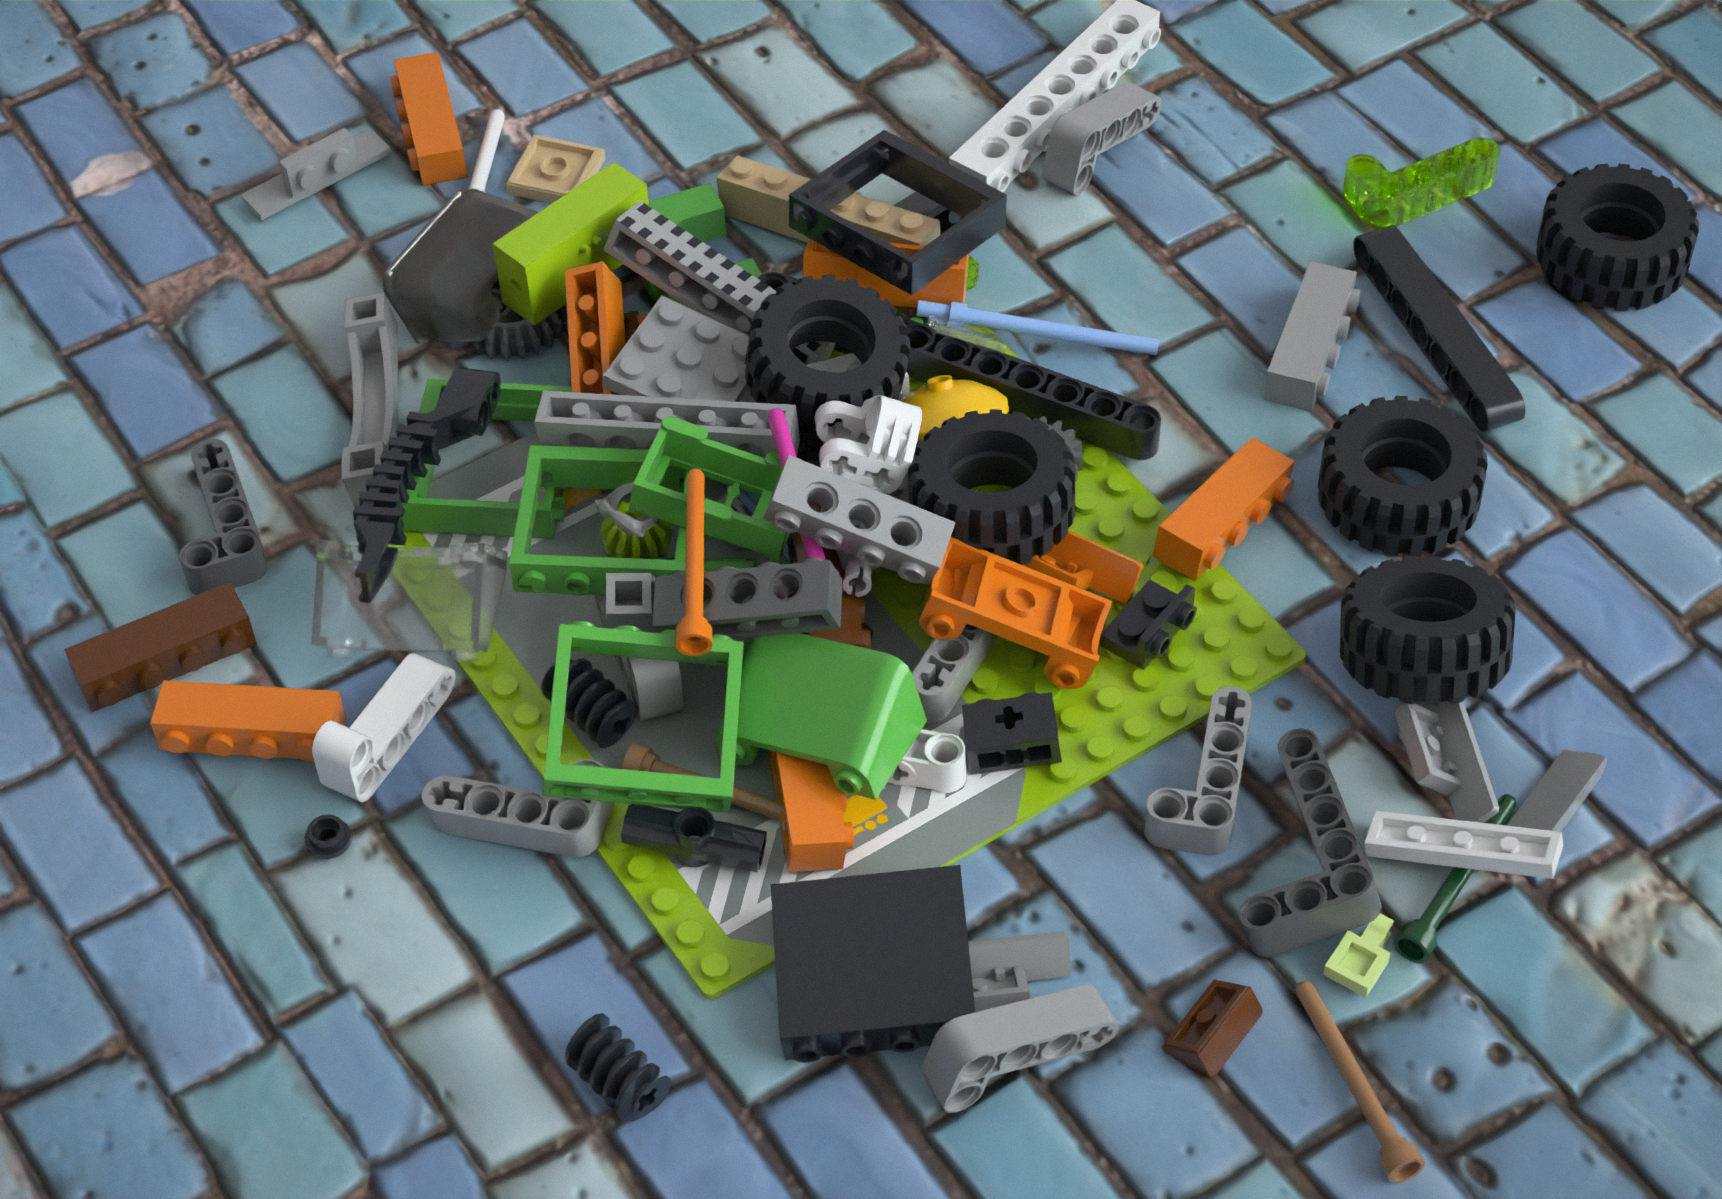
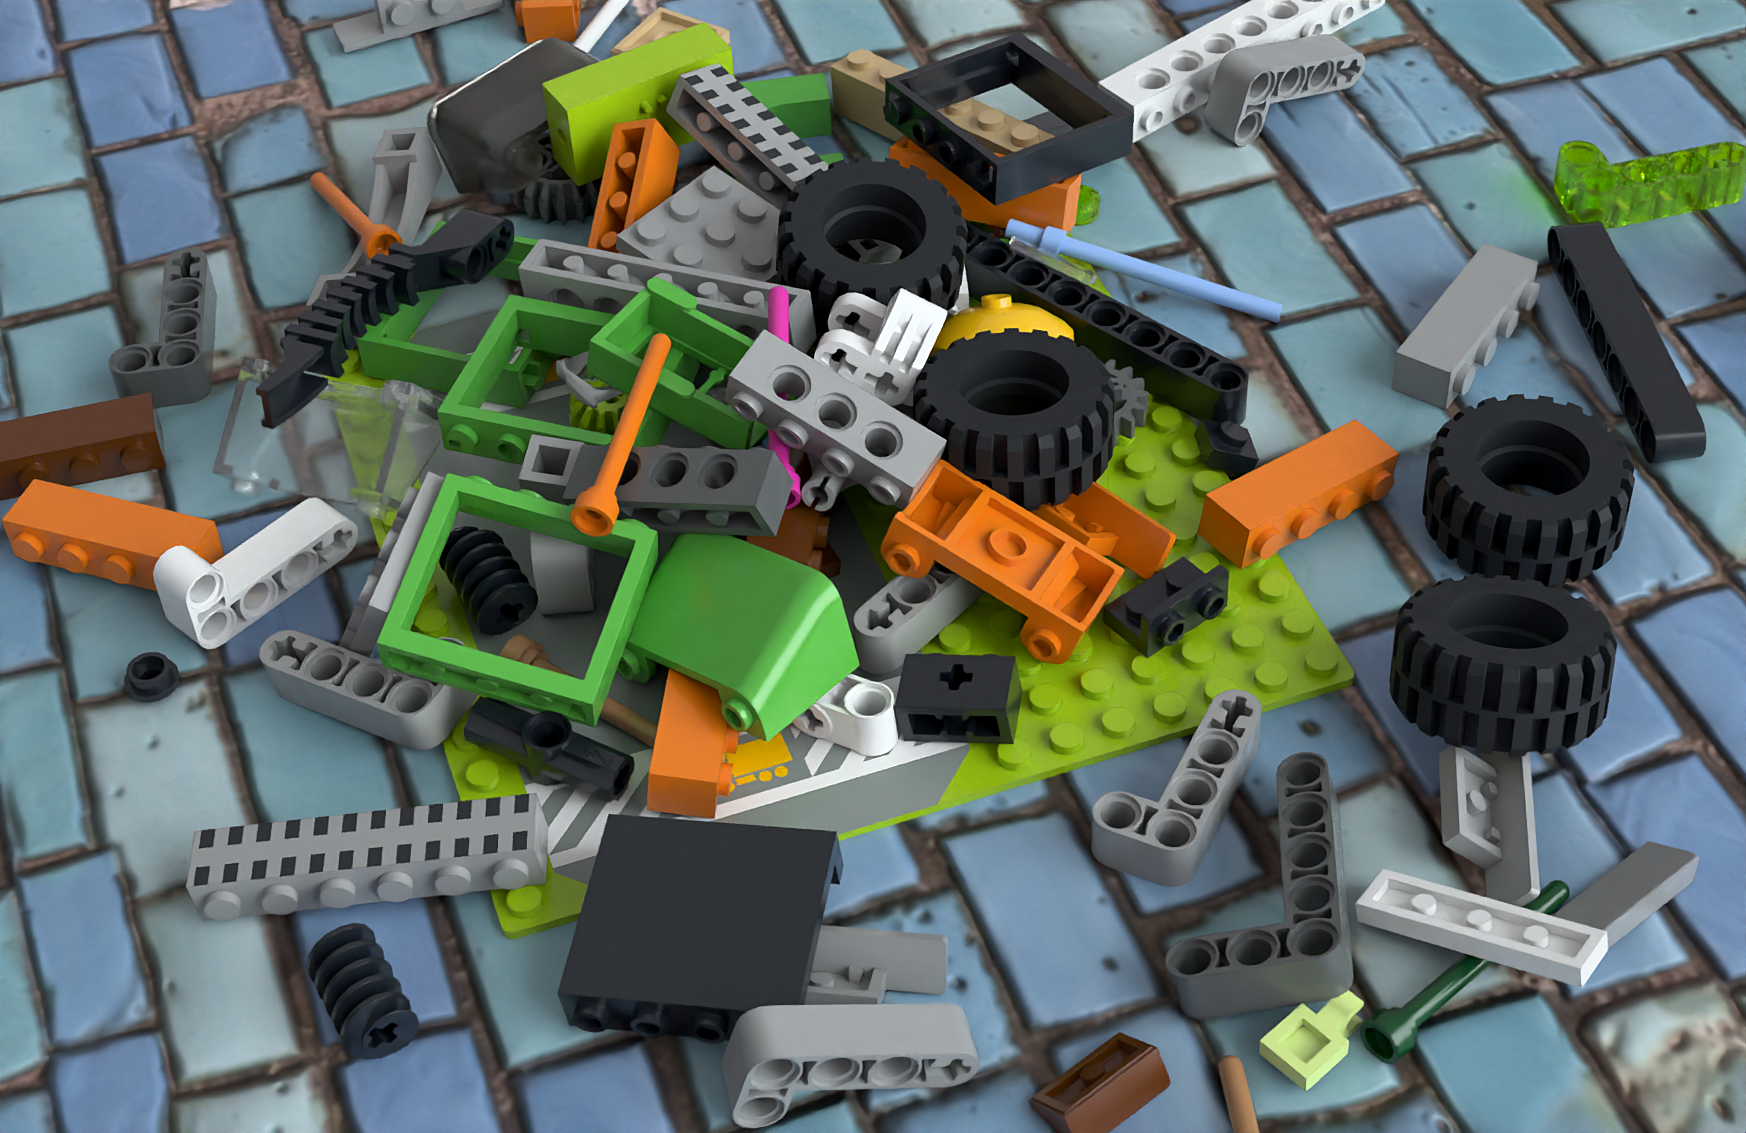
camera: 15 degrees right, 5 degrees down
none -> light grey brick [186,793,548,921]
none -> orange piece [310,172,403,260]
none -> light grey plate [338,471,445,657]
none -> black plate [1194,418,1259,474]

